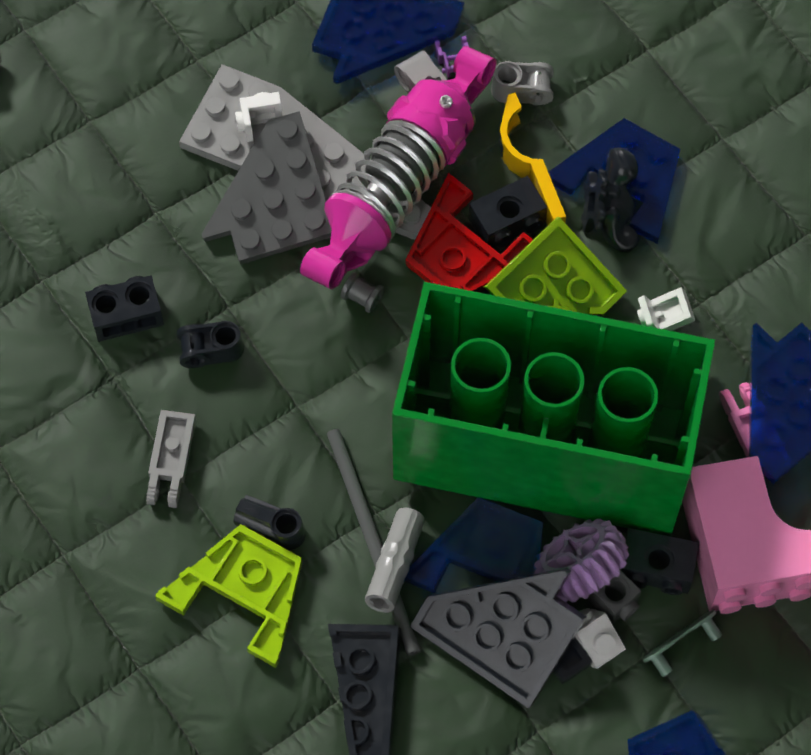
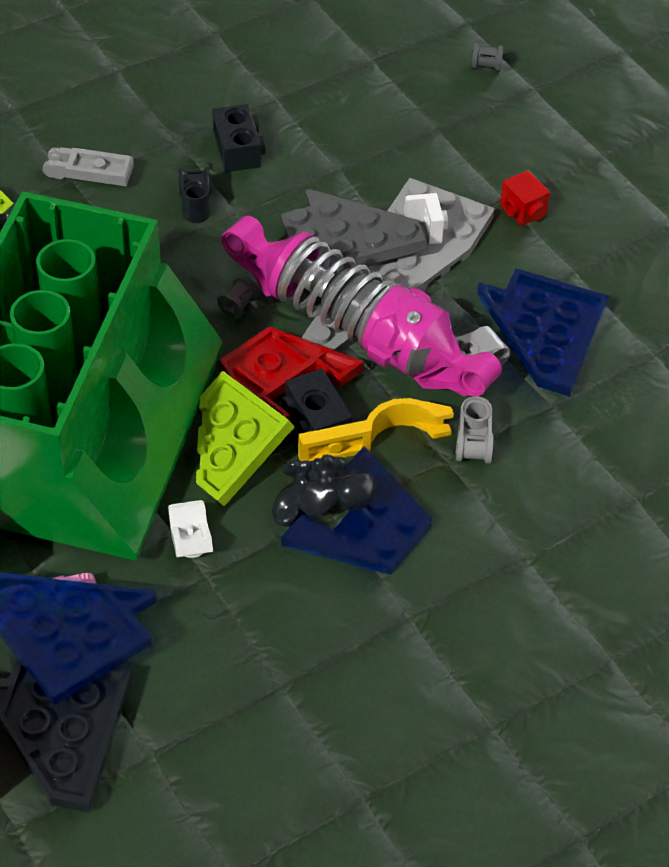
camera: 90 degrees right, 15 degrees down
medium lavender piece [435,36,469,78] -> none
none -> red brick [500,170,550,226]

